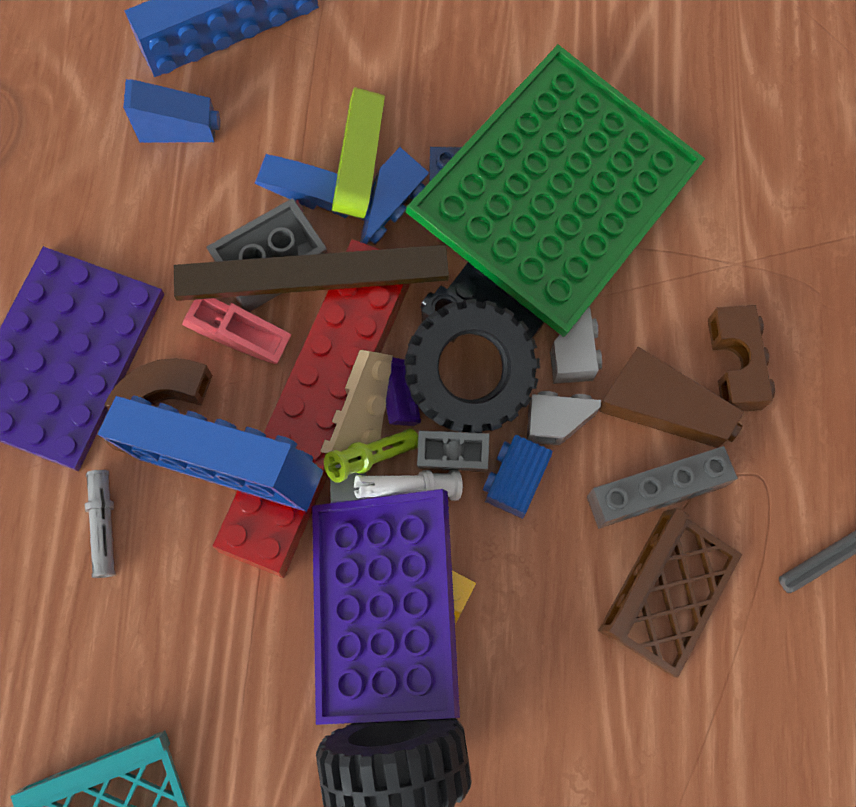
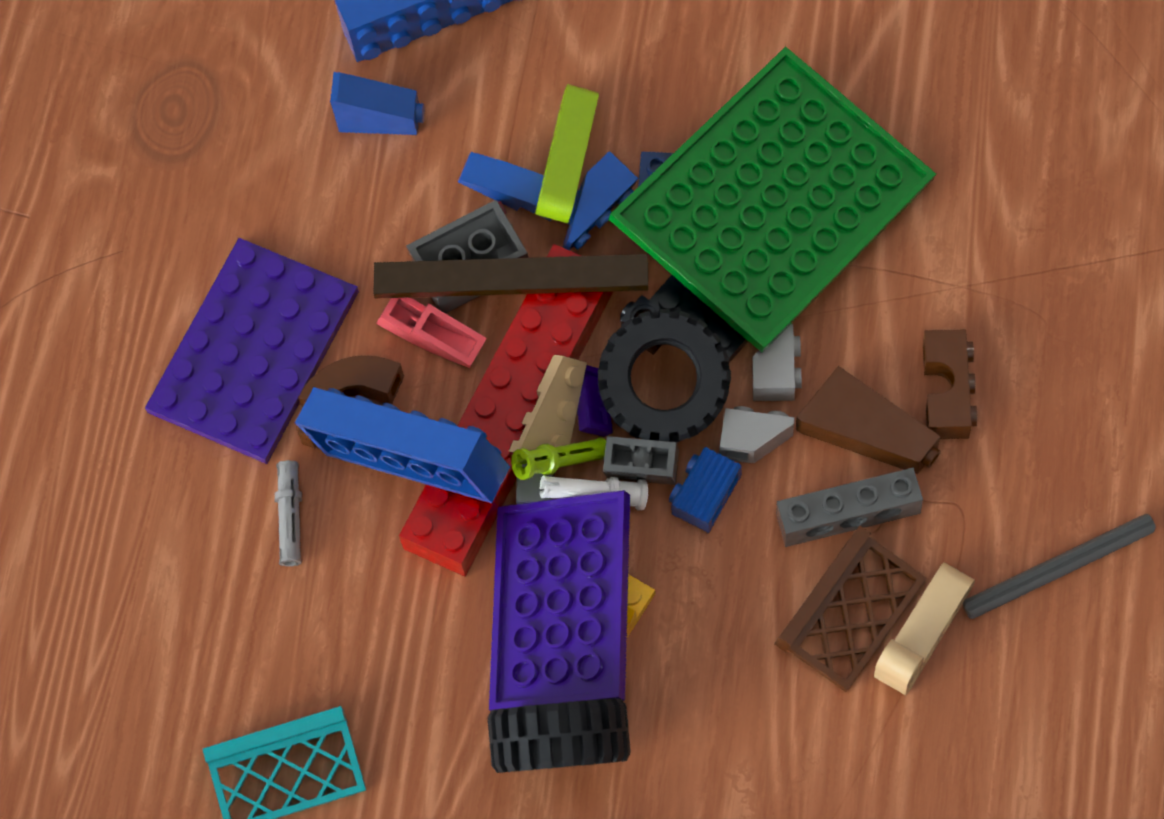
camera: 15 degrees right, 5 degrees down
none -> tan beam [874,562,975,696]

